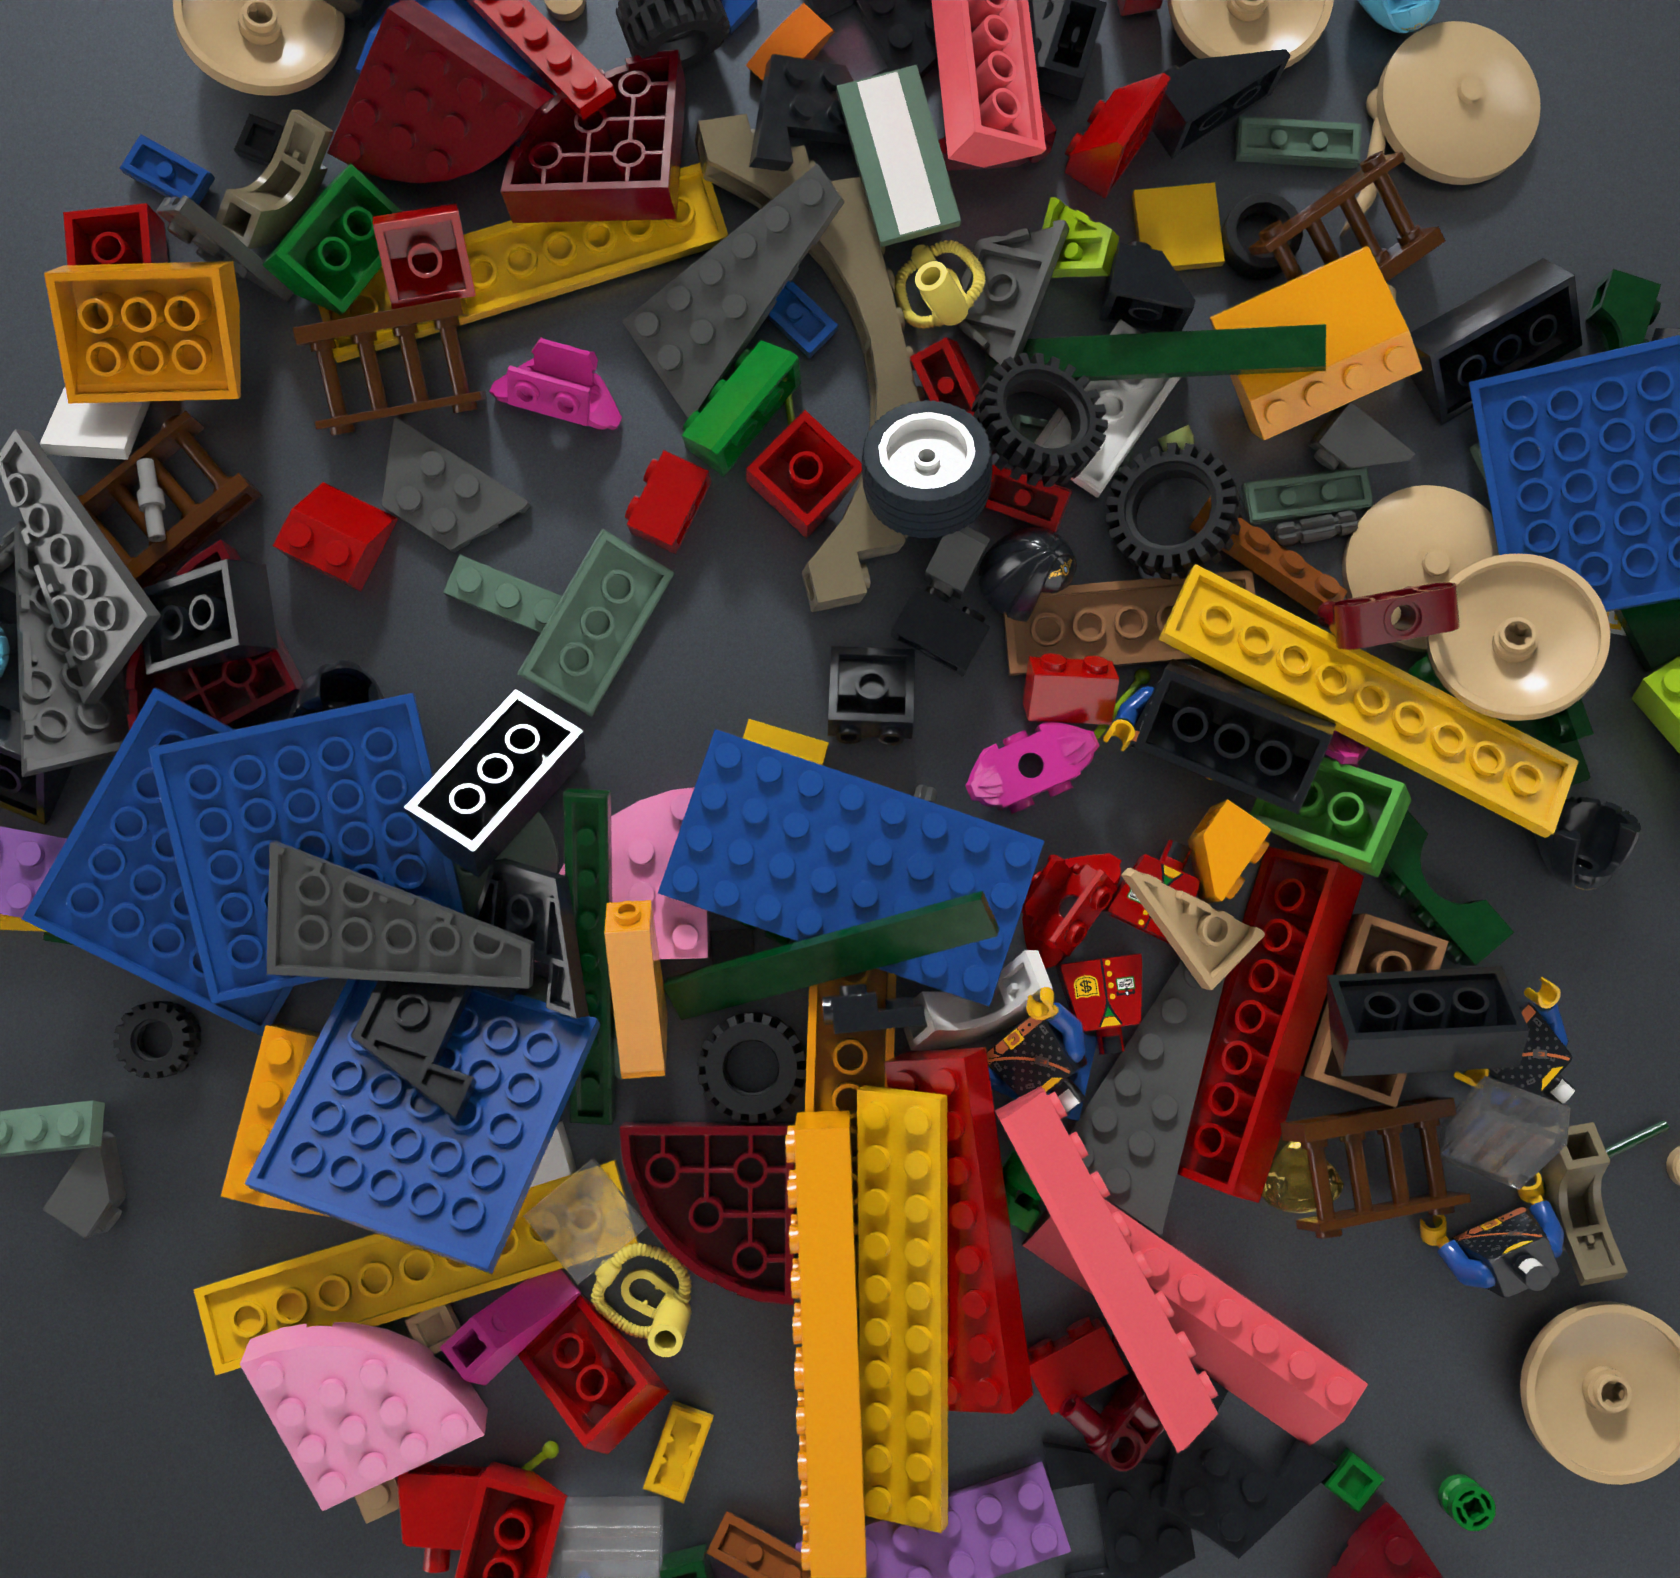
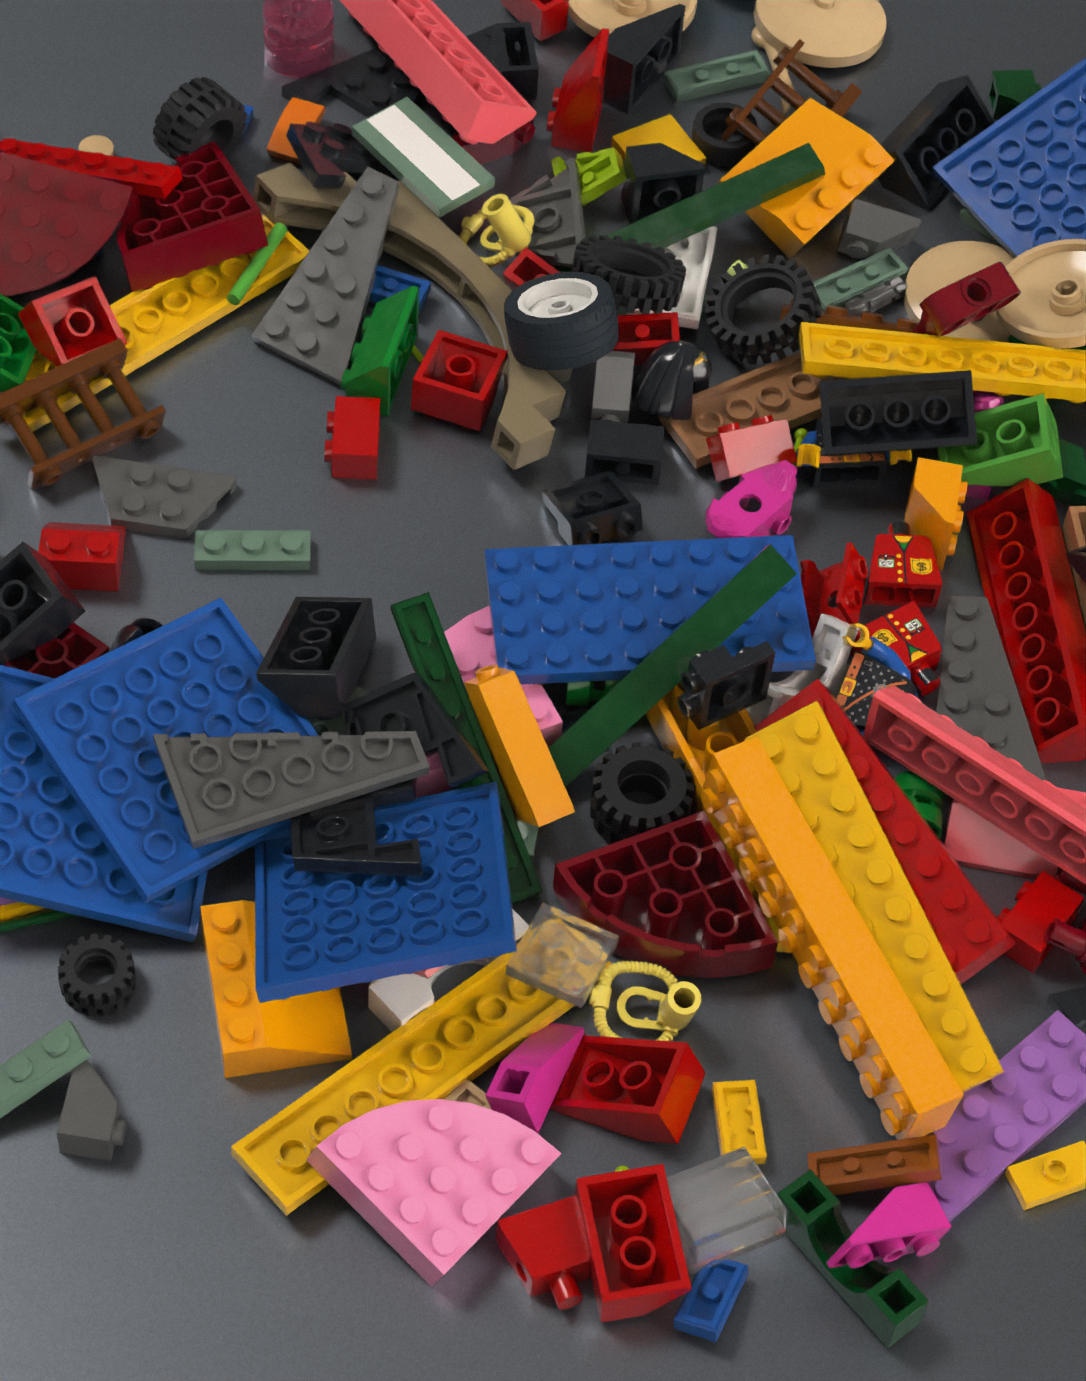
camera: 30 degrees left, 30 degrees down
tan plate [354,1476,400,1524] -> none
dark pink piece [489,337,622,430] -> none
sand green tile [517,529,675,717] -> none
tan wing [1121,868,1265,990] -> none
none -> bright green bar [226,223,288,305]

